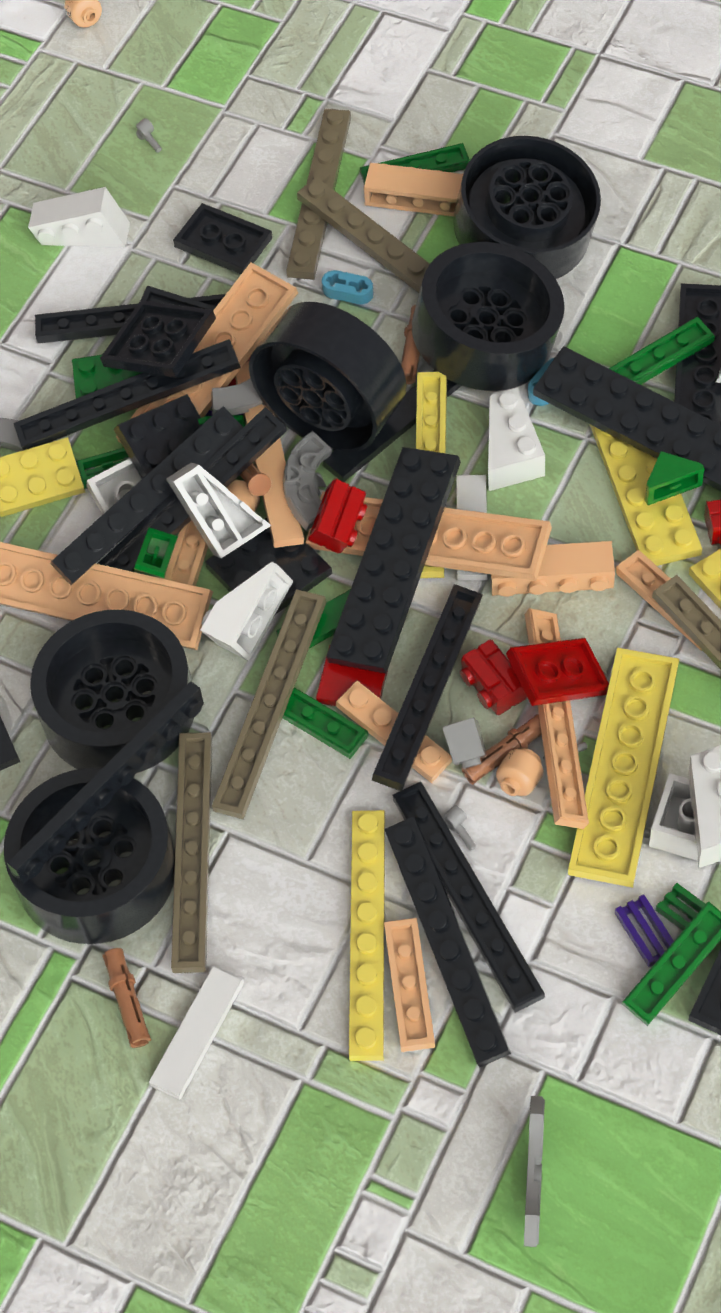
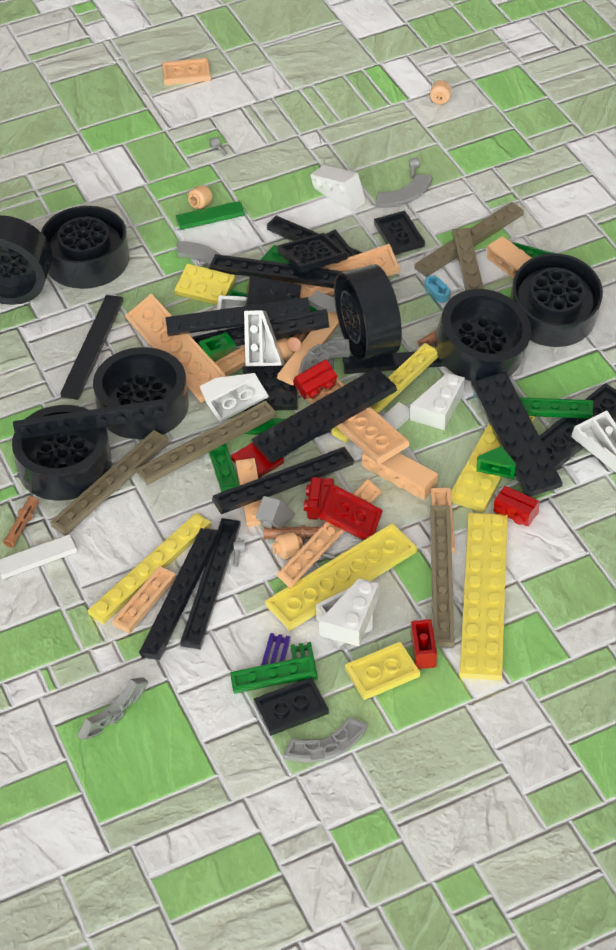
camera: 35 degrees right, 10 degrees down
none -> light grey tile [376,174,432,208]

